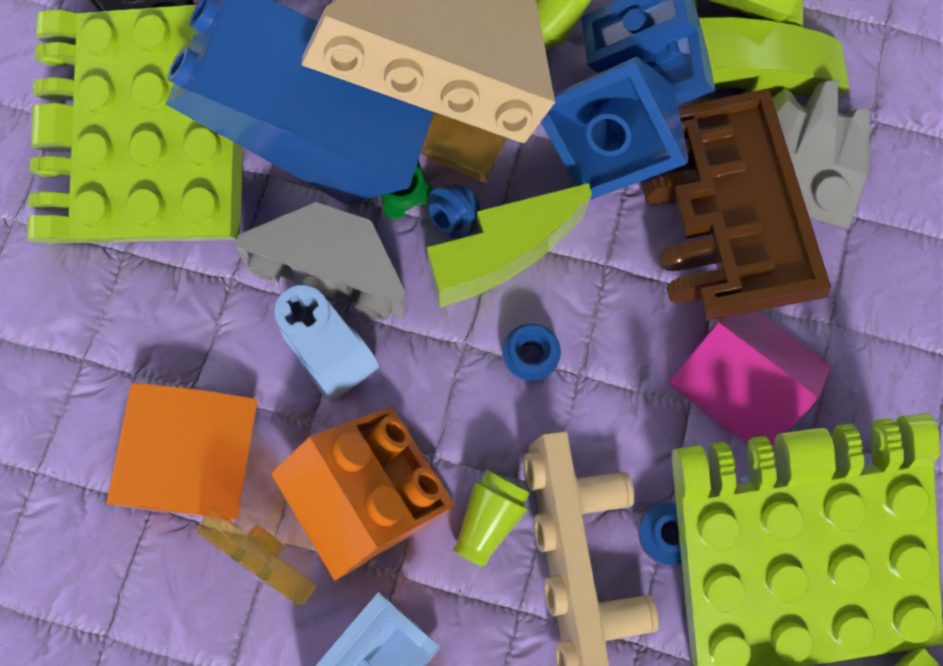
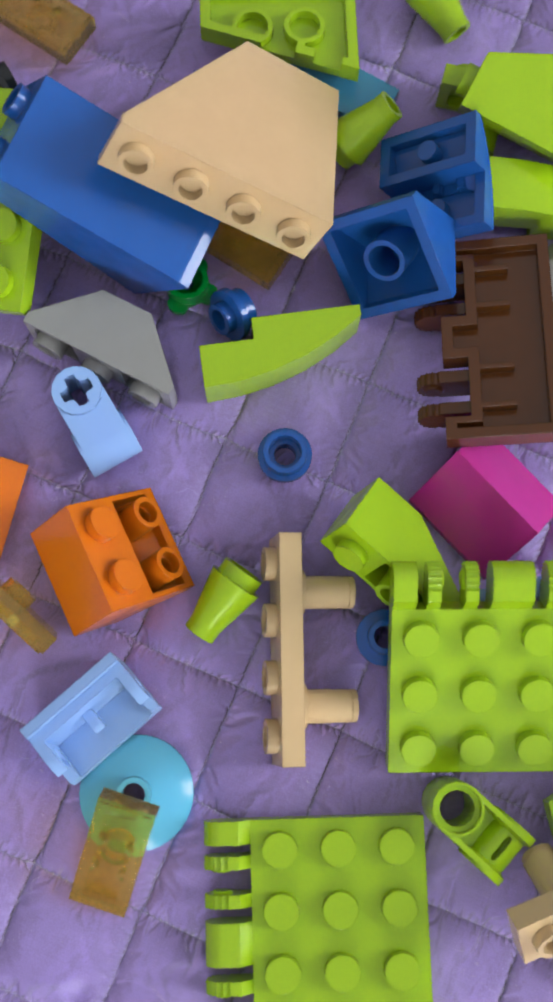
camera: 10 degrees right, 5 degrees up
none -> lime slope [320,477,459,606]

